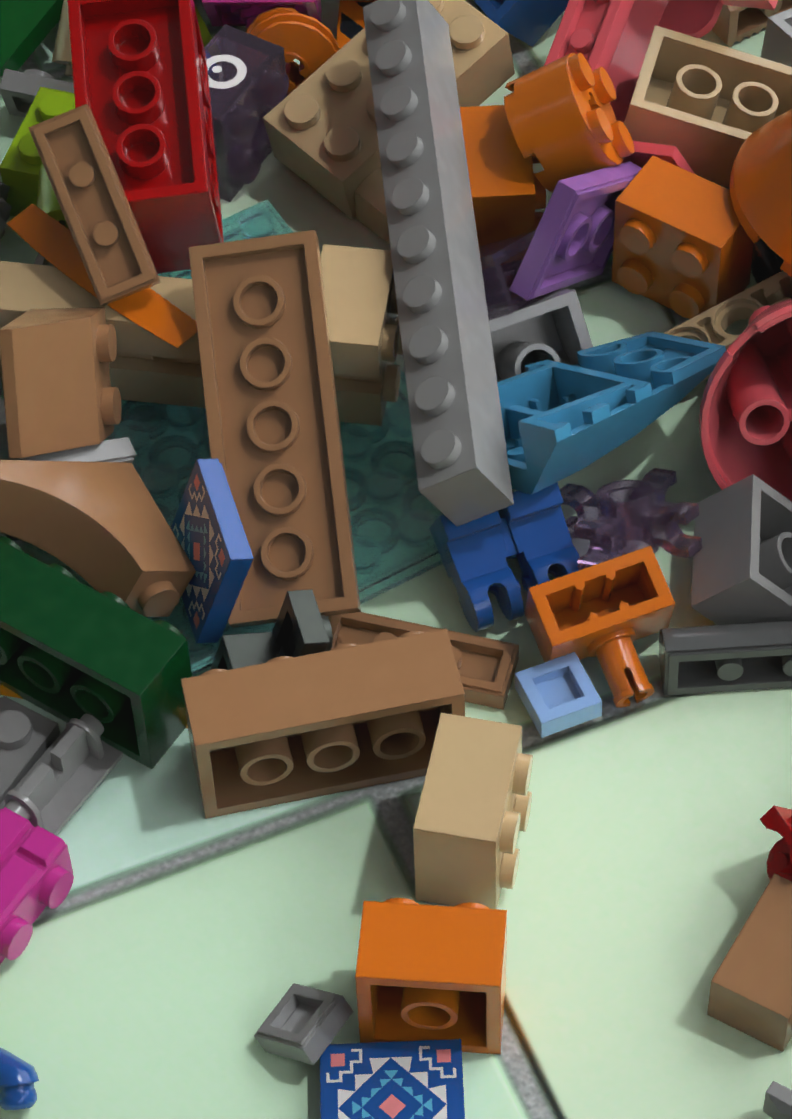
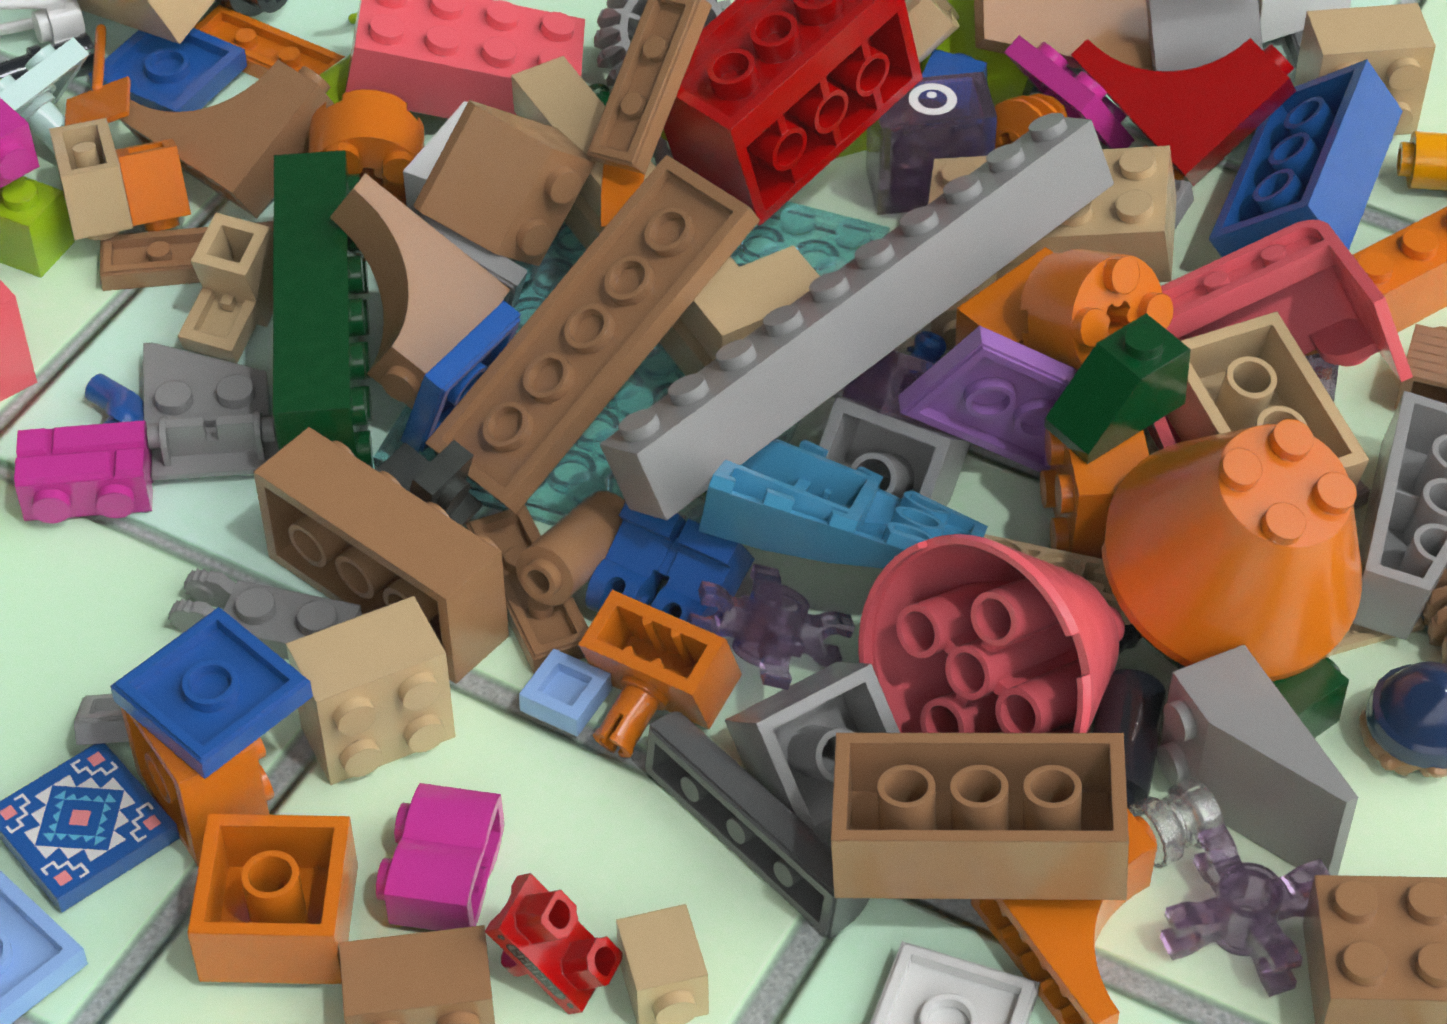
camera: 50 degrees right, 5 degrees down
none -> blue tile [110,607,313,779]
none -> light grey hinge [168,568,362,660]
none -> orange brick [187,814,358,984]
none -> dark pink brick [376,783,505,931]
none -> medium nougat brick [516,491,625,606]
none -> dark green slope [1044,313,1191,464]

